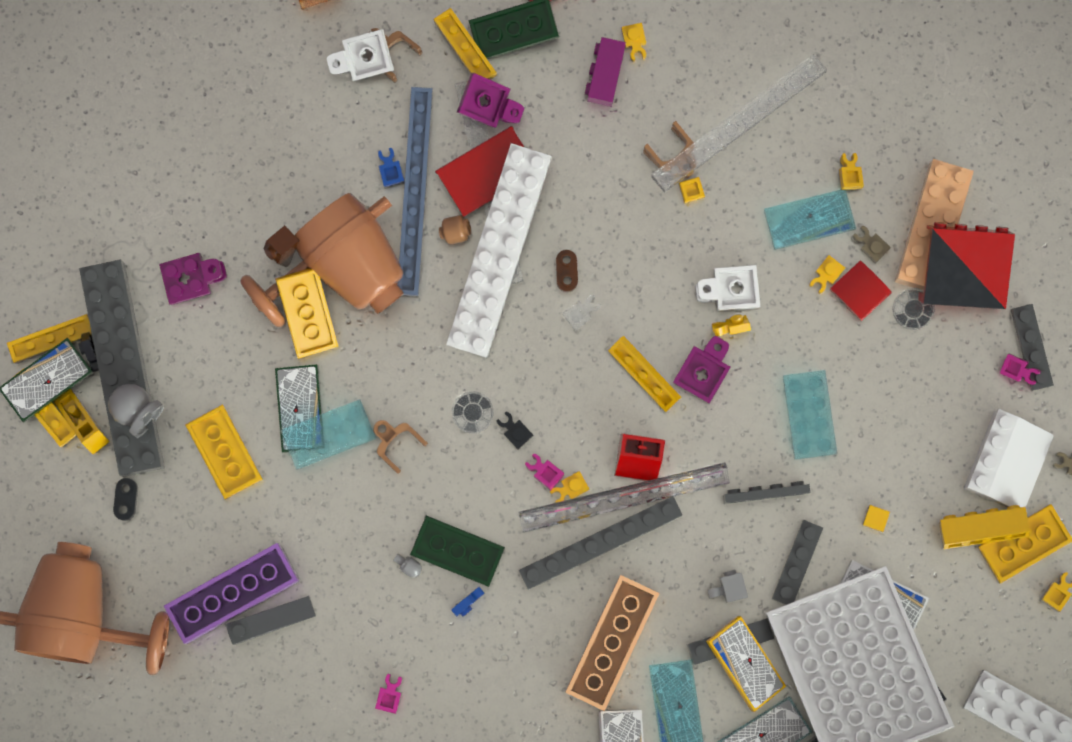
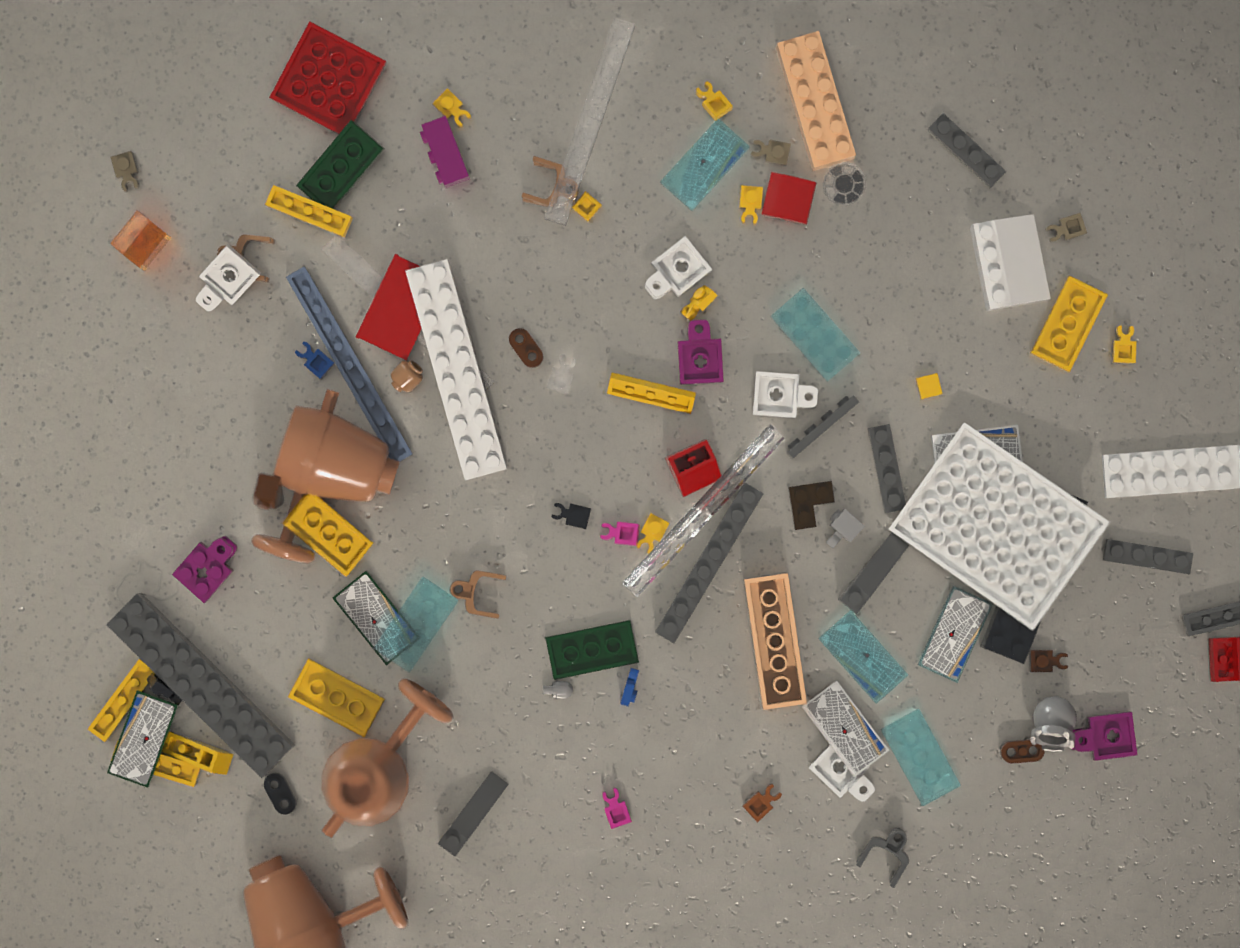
camera: 30 degrees left, 5 degrees up
light grey tile [108,384,164,438] -> none
medium lavender brick [164,543,300,644] -> none
clear tile [452,391,494,434] -> none
magenta plate [457,73,524,128] -> none
tile [706,616,786,712] -> none
panel [918,222,1015,309] -> none
yellow brick [939,505,1030,549] -> none
dark pink plate [1000,353,1041,385] -> none
none -> nougat piece [321,679,453,838]
none -> white plate [753,371,818,418]
none -> dark brown plate [788,481,835,530]

